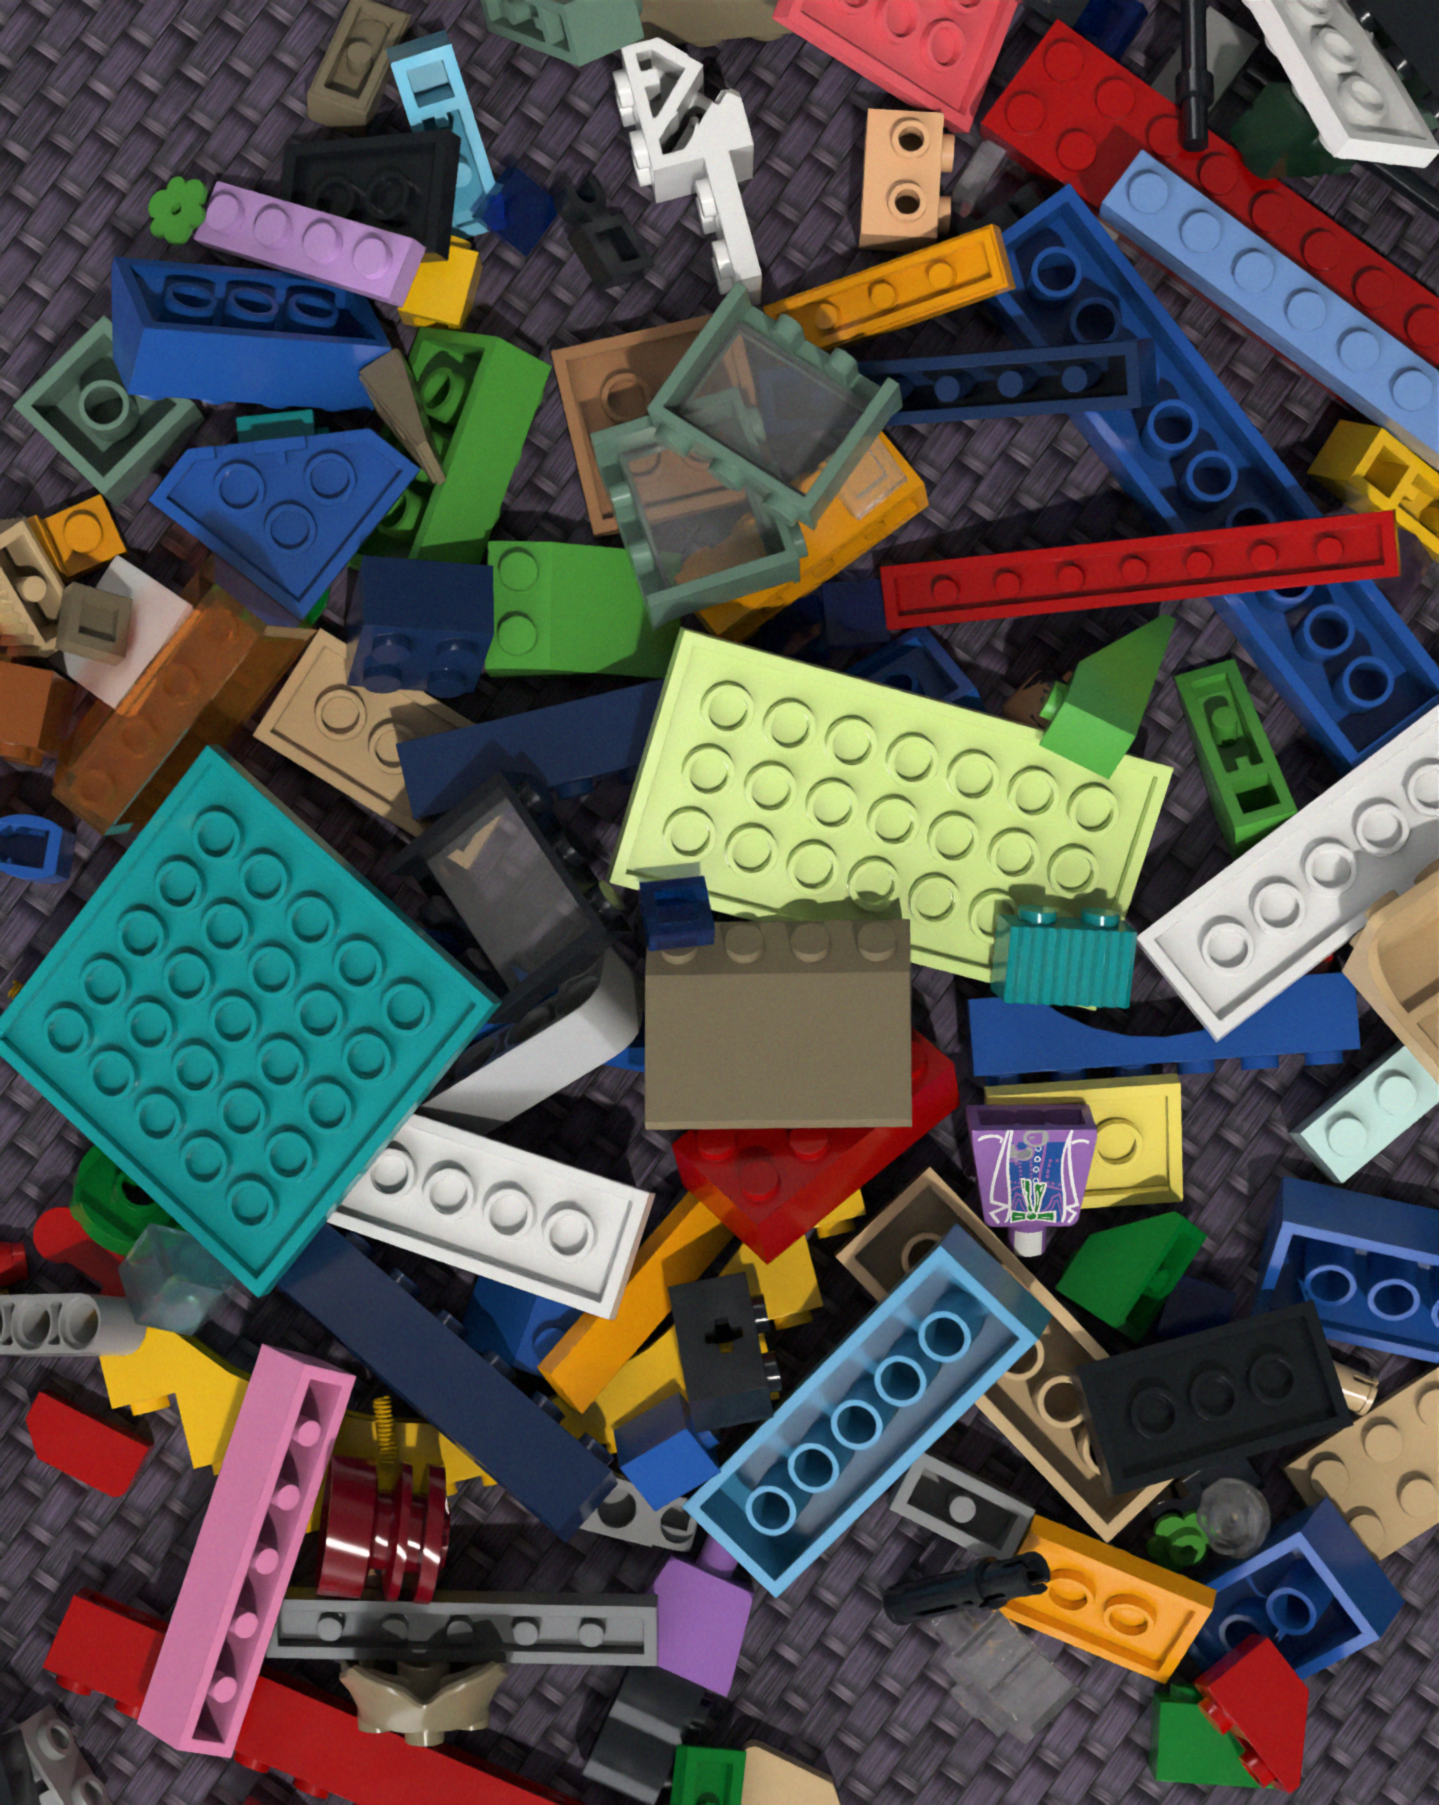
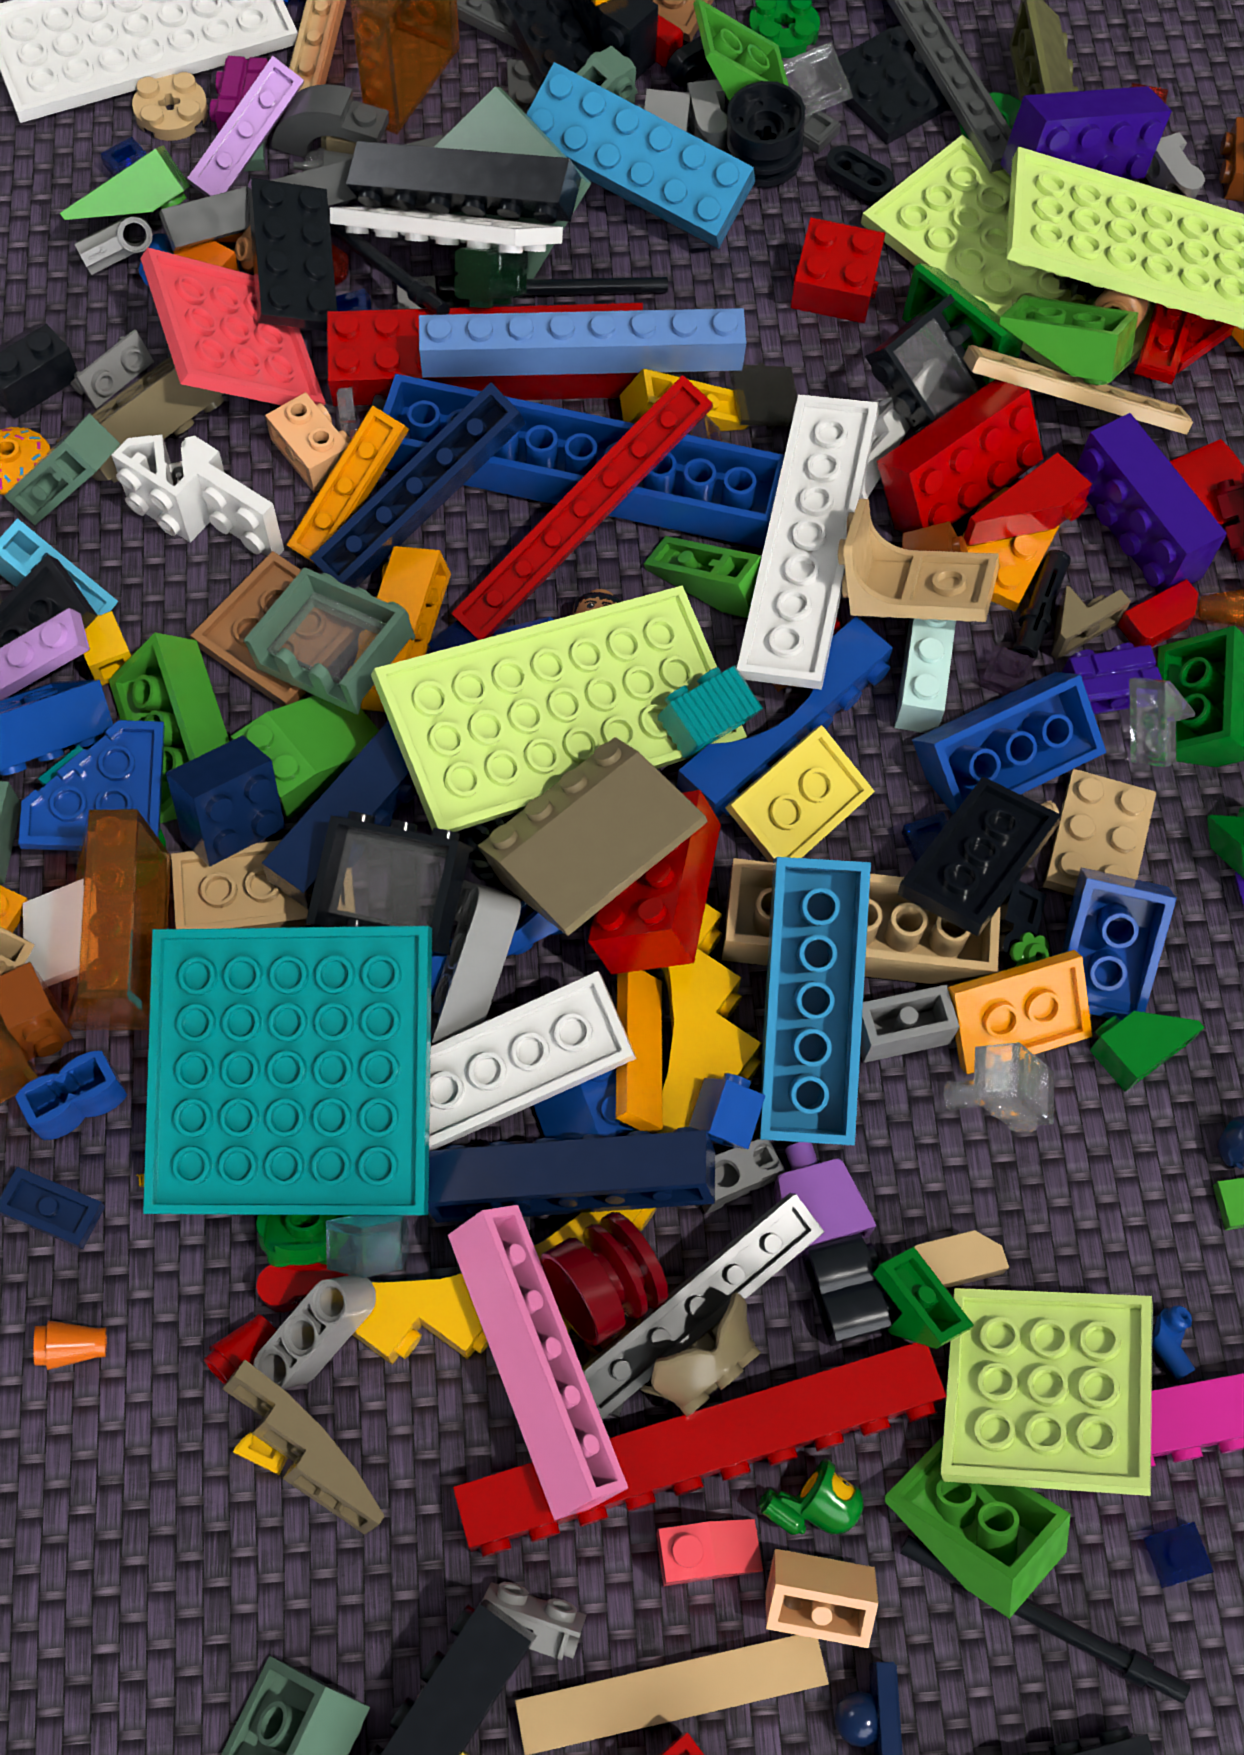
camera: 45 degrees left, 20 degrees down
red piece [25,1388,155,1497] -> none
dark tan plate [55,582,133,666] -> none
dark tan slope [359,348,447,486] -> none
yellow leg [372,1395,399,1464] -> none
clear blue plate [472,166,558,257] -> none
black plate [553,178,655,292] -> none
clear blue plate [638,876,715,951] -> none
window [647,281,903,531] -> none
black brick [668,1272,782,1433] -> none
clear tile [817,436,908,521] -> none
black pin [883,1551,1051,1626] -> none
medium lavender torso [966,1104,1097,1257] -> none
bright green slope [1038,614,1176,780] -> none
green slope [1055,1211,1208,1344] -> none
red slope [1192,1633,1309,1794] -> none
clear plate [1196,1477,1271,1560] -> none

